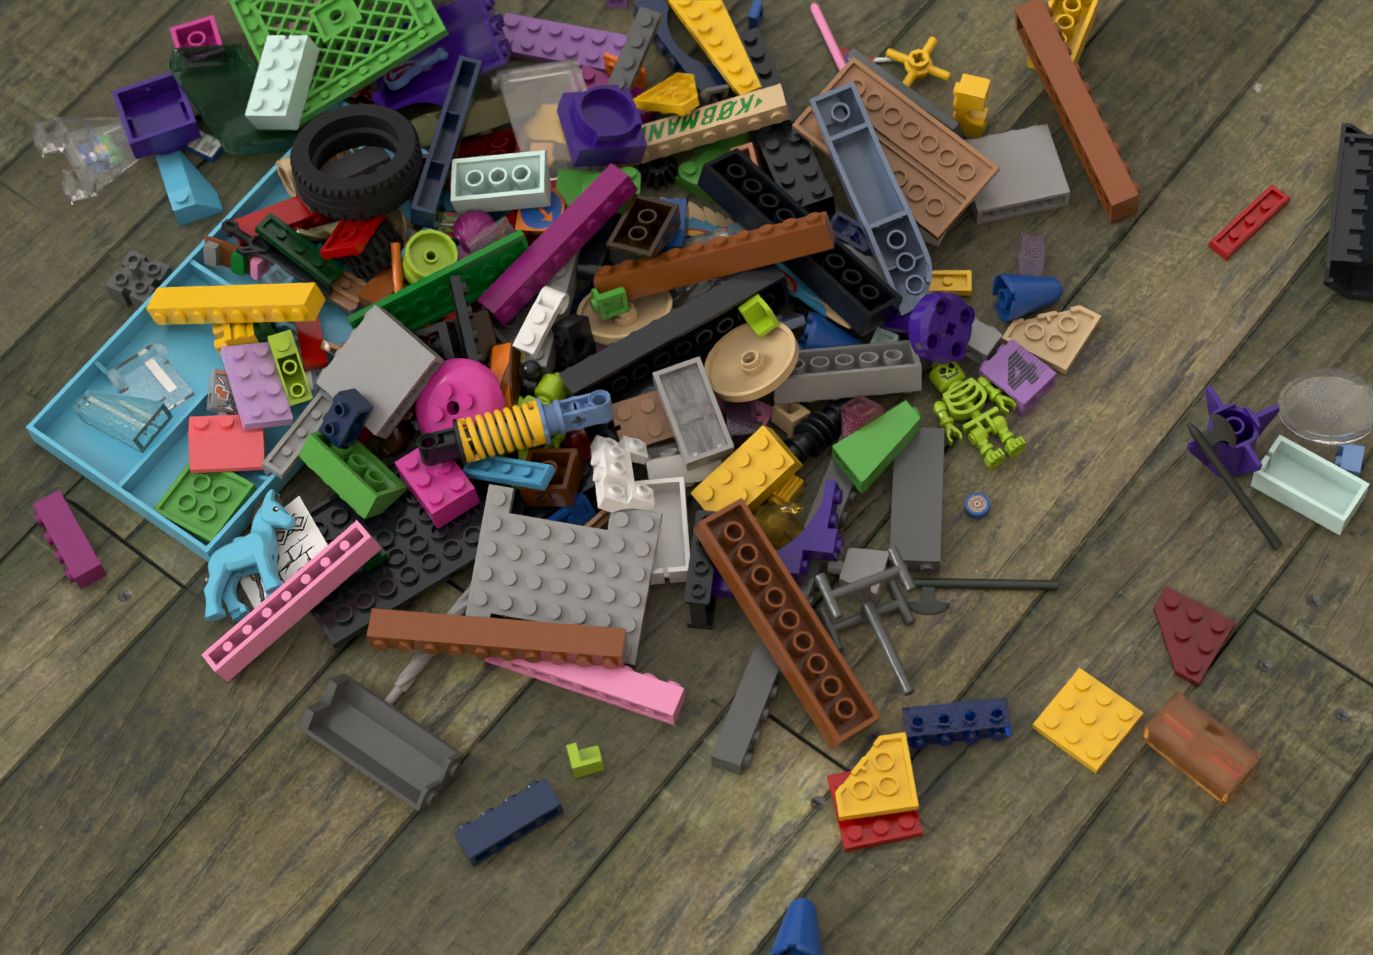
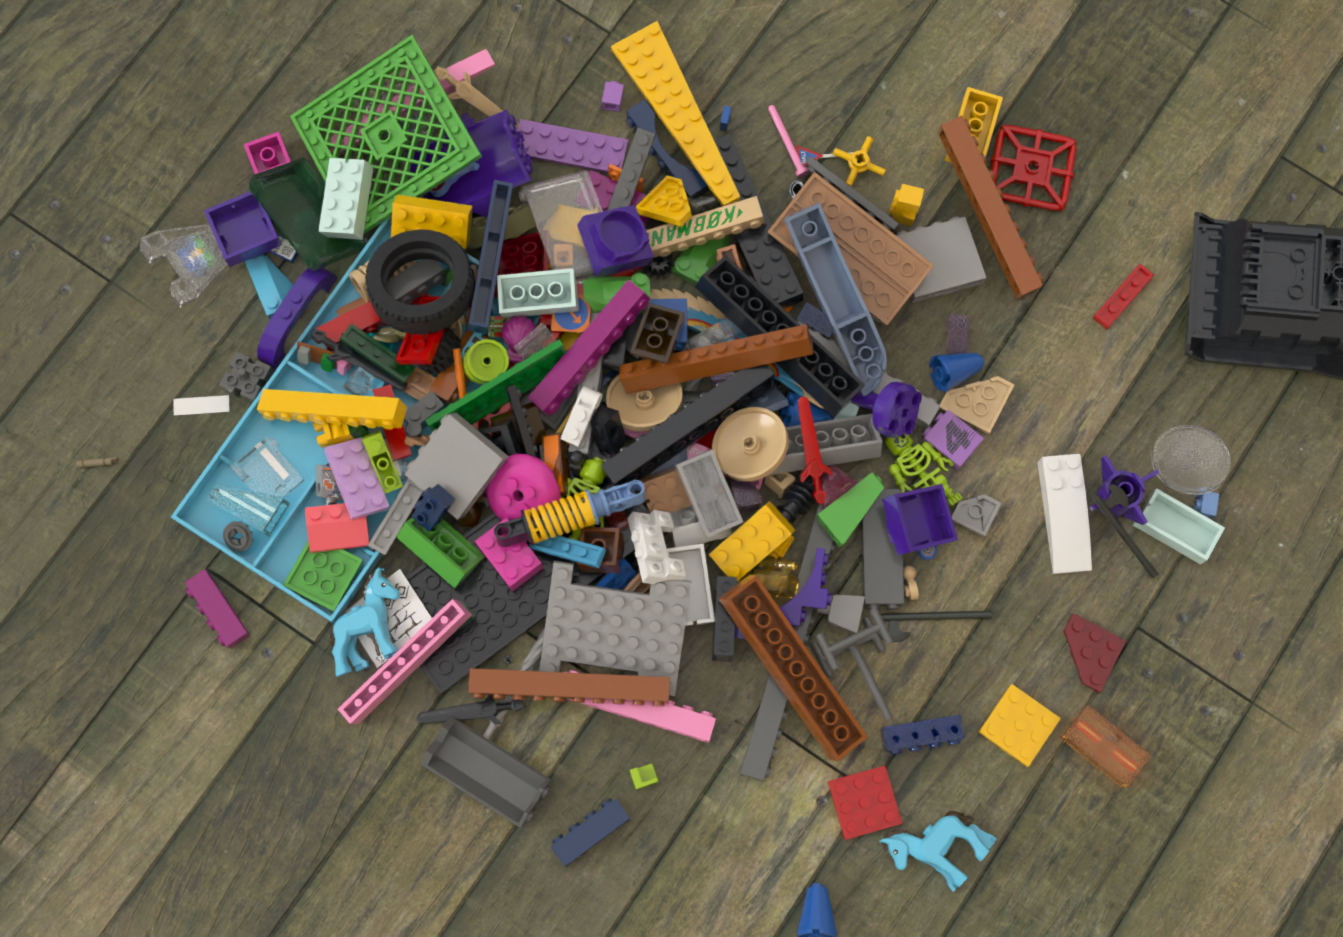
camera: 15 degrees left, 15 degrees up
bright green bracket [589,287,630,320] -> none
lime panel [738,294,780,338] -> none
yellow plate [835,732,919,821] -> none
yellow plate [928,270,972,296] -> none
none -> white sticker [174,395,229,415]
none -> dark grey gear [223,521,254,552]
none -> dark purple arch [257,264,338,371]
none -> yellow brick [391,195,473,249]
none -> dark grey hinge [404,391,445,437]
none -> black sword [417,695,525,724]
none -> red sword [798,396,832,504]
none -> medium azure animal [879,811,997,892]
none -> dark purple container [882,484,958,556]
none -> tan plate [903,565,919,601]
none -> light grey plate [951,494,1001,538]
none -> red plate [991,124,1077,211]
none -> white slope [1037,454,1092,574]

